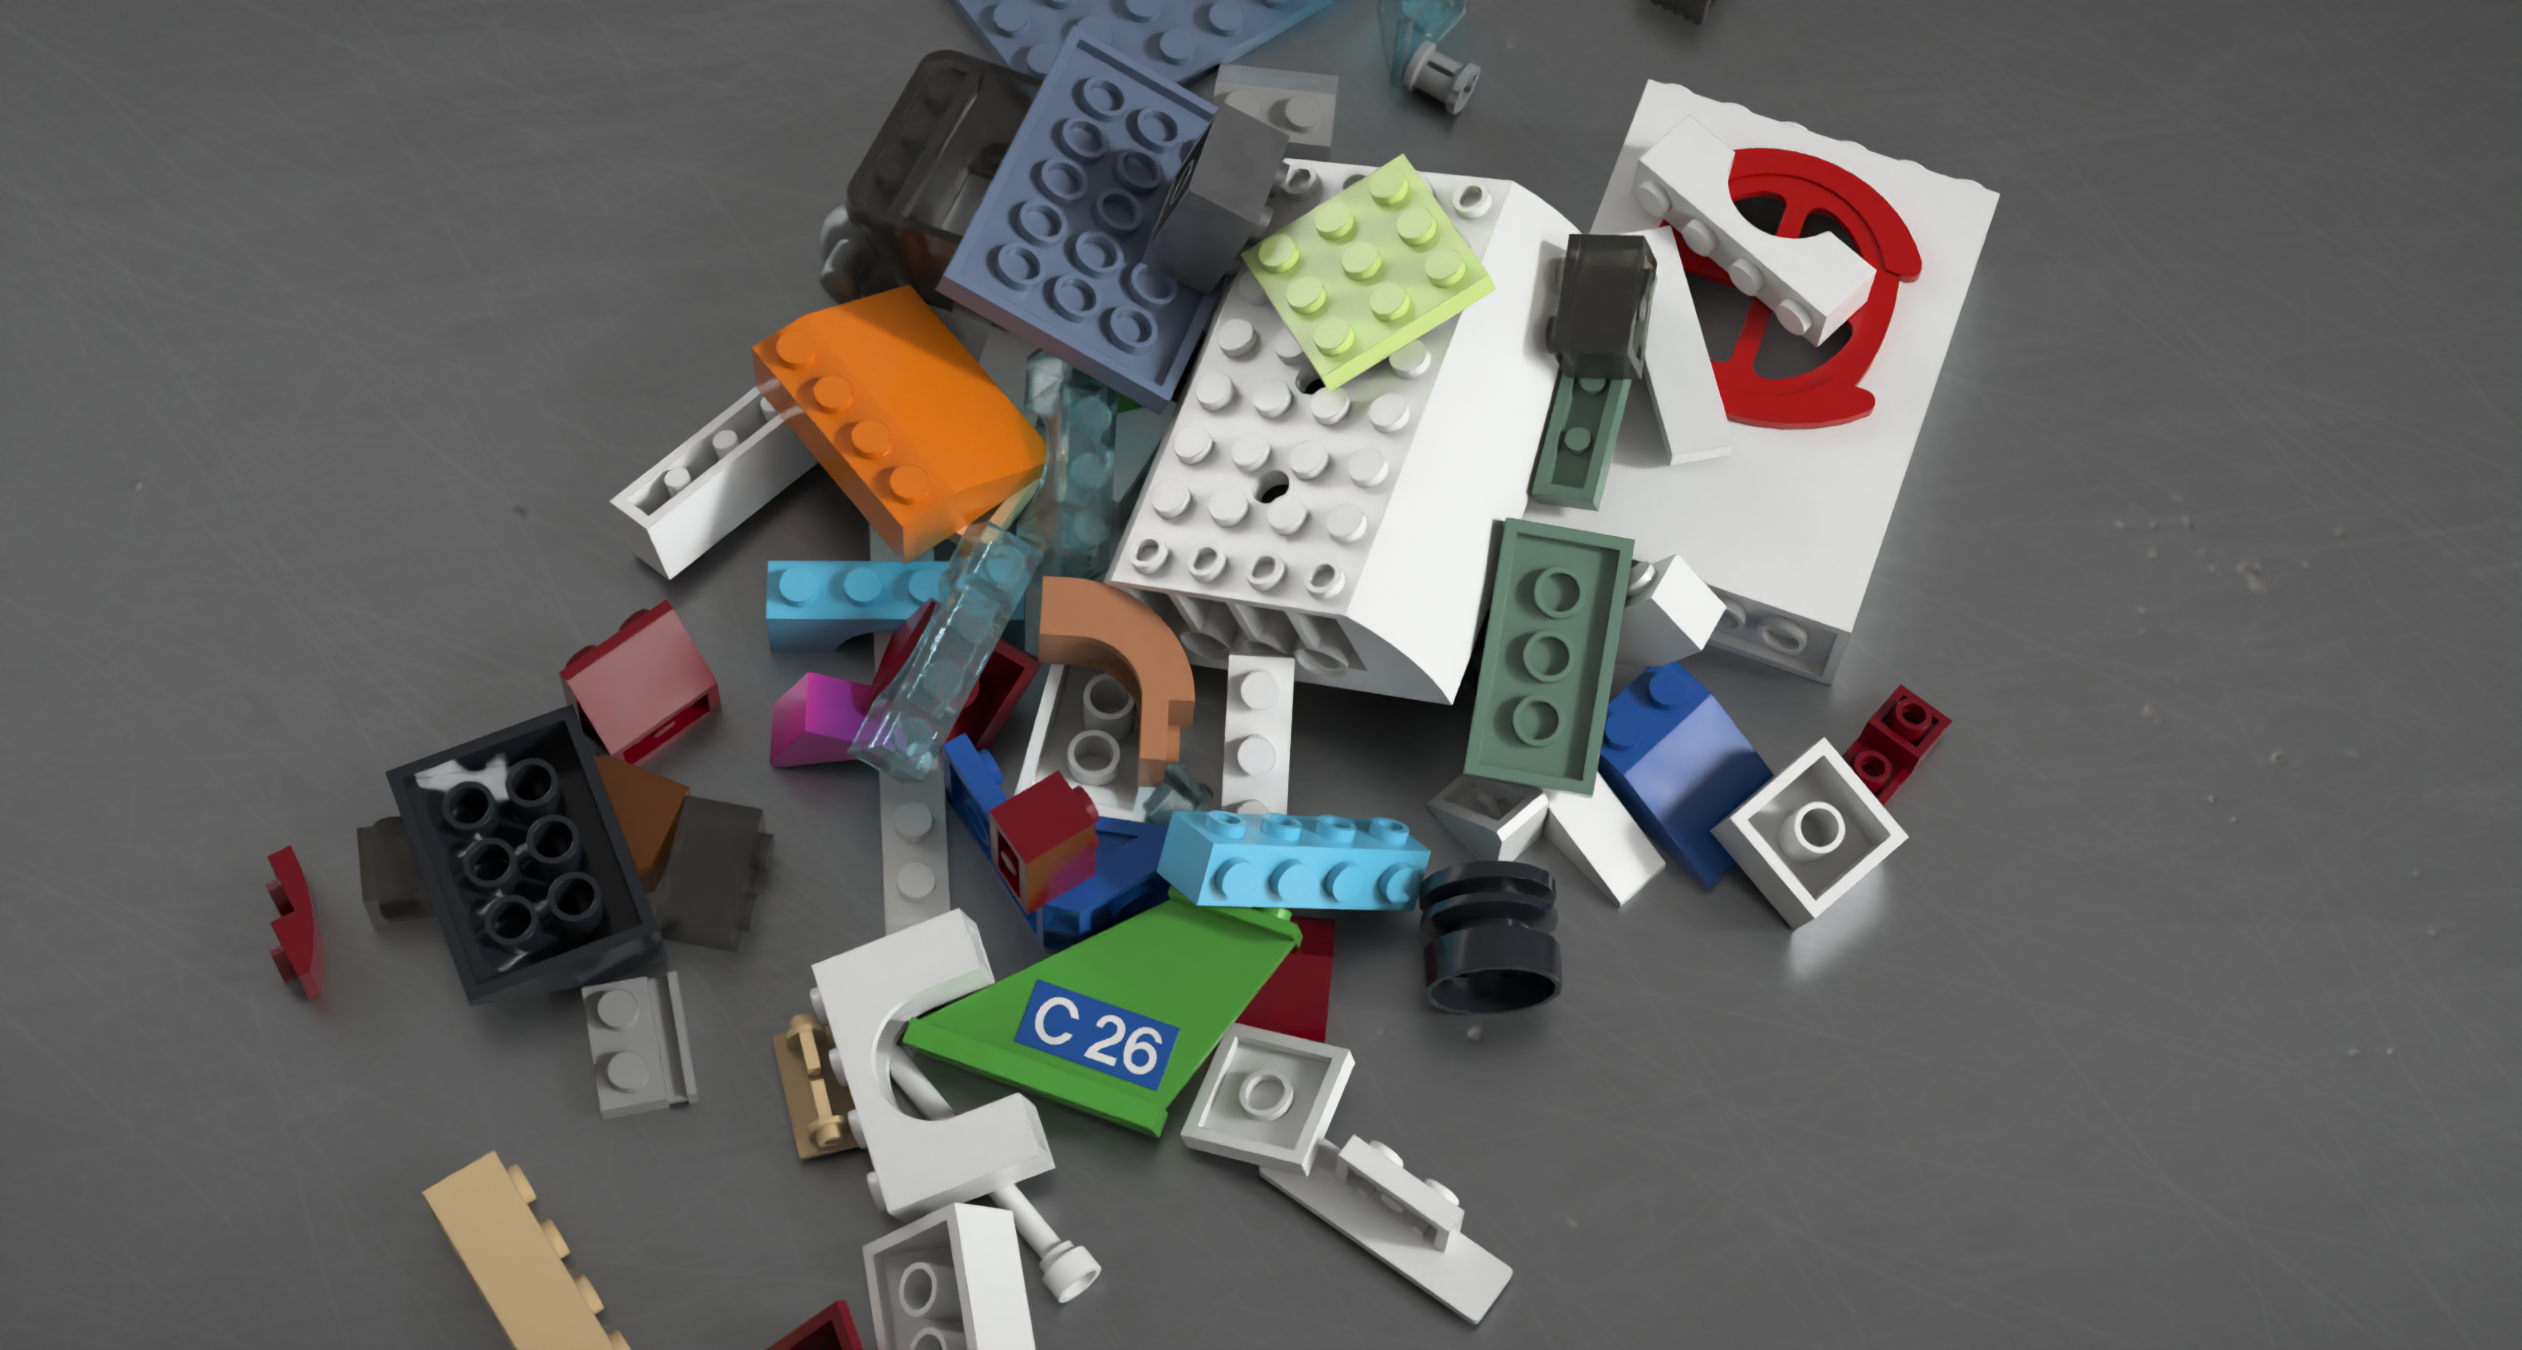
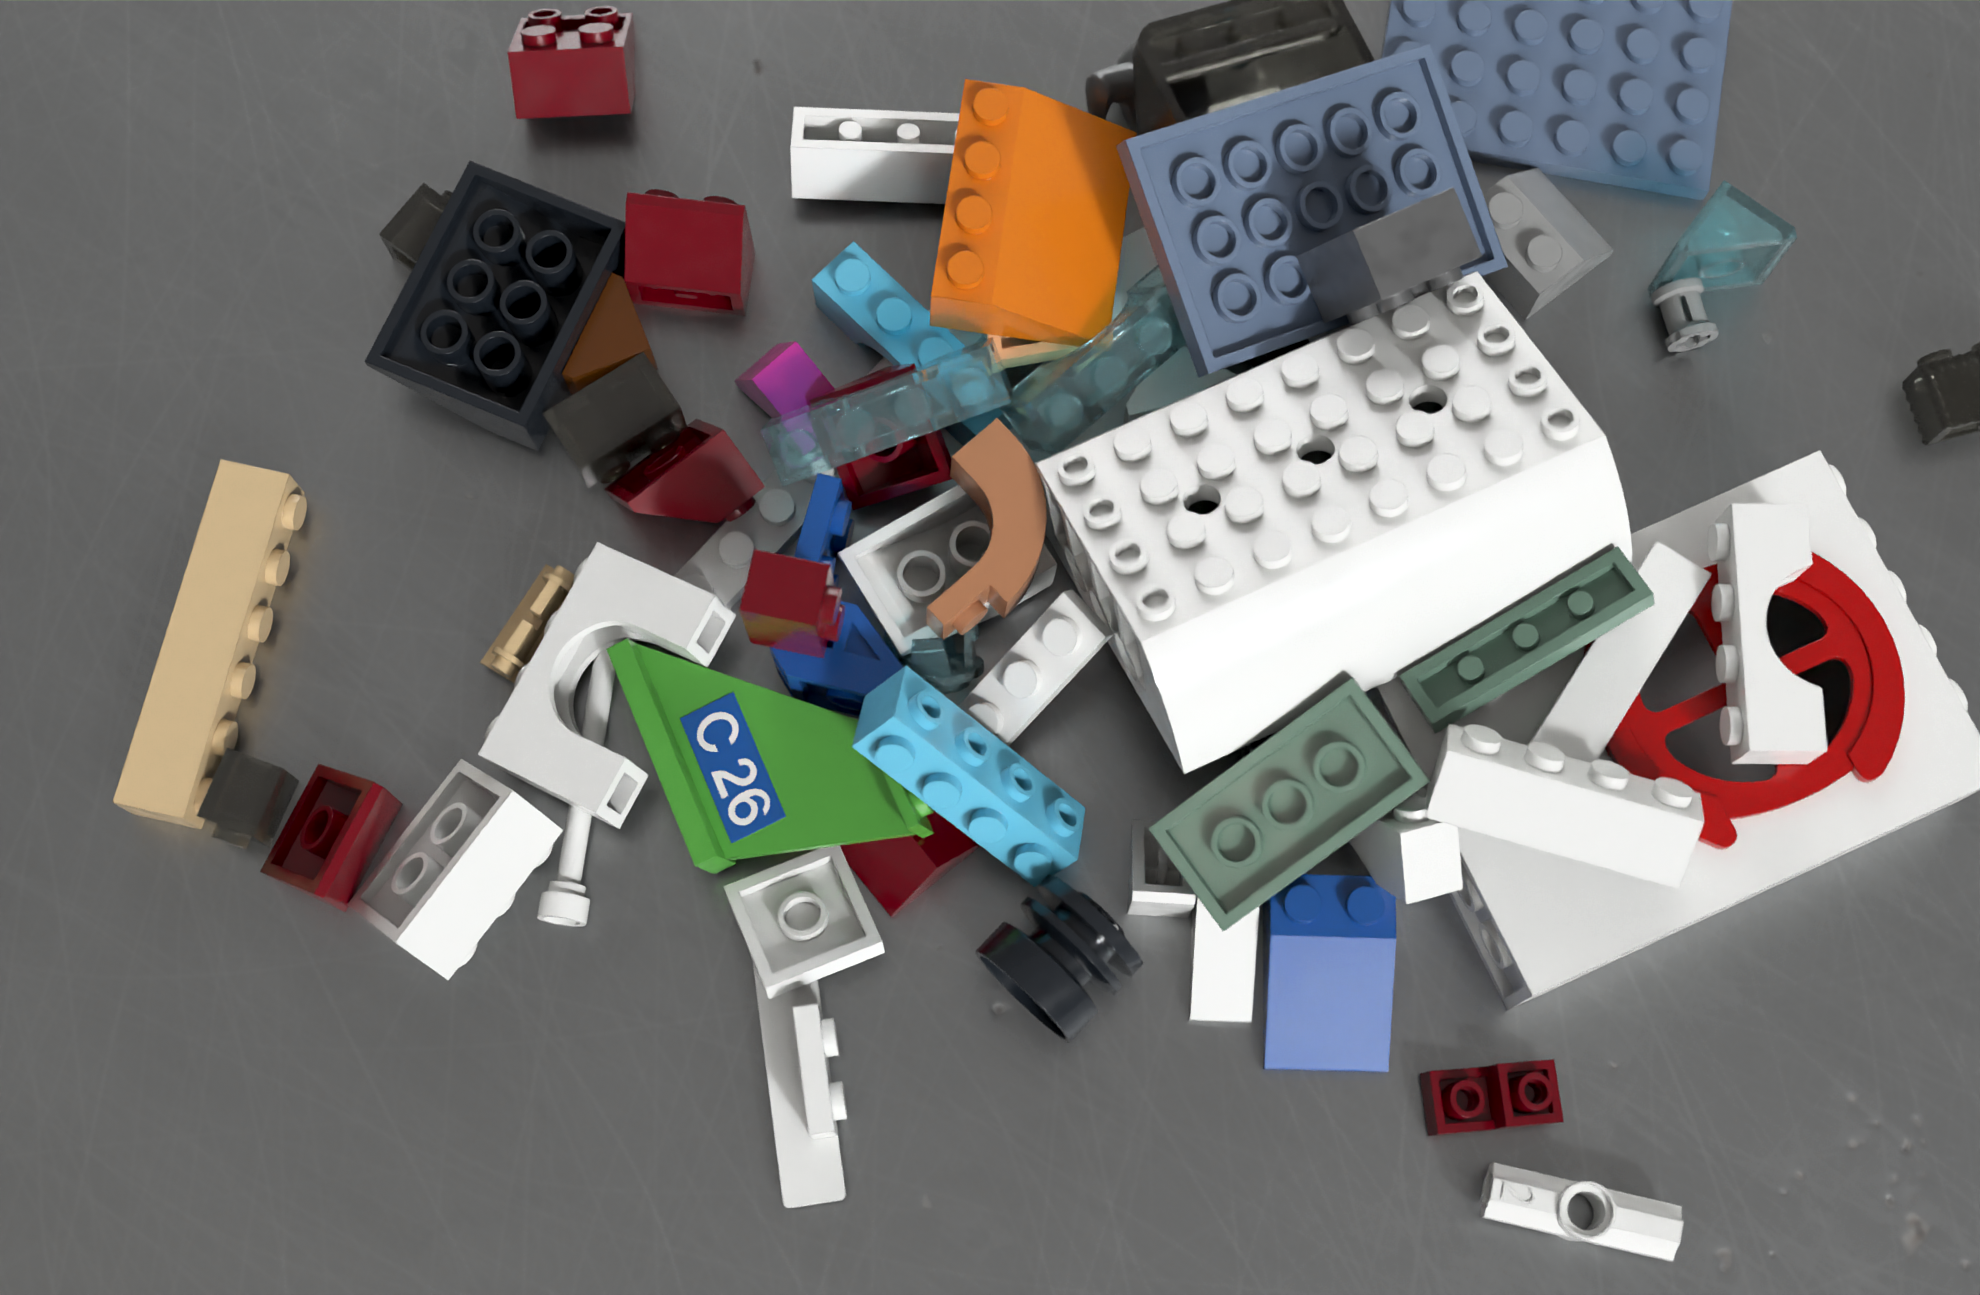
camera: 50 degrees right, 10 degrees up
dark red slope [265,845,324,1000] -> none
light grey plate [581,971,699,1120] -> none
yellowish green plate [1240,153,1496,392] -> none
clear smoke brick [1546,234,1658,380] -> none
white brick [1710,737,1909,930] -> none
none -> dark red slope [507,6,635,119]
none -> dark red slope [604,419,765,523]
none -> white brick [1425,724,1705,889]
none -> white piece [1480,1162,1684,1261]

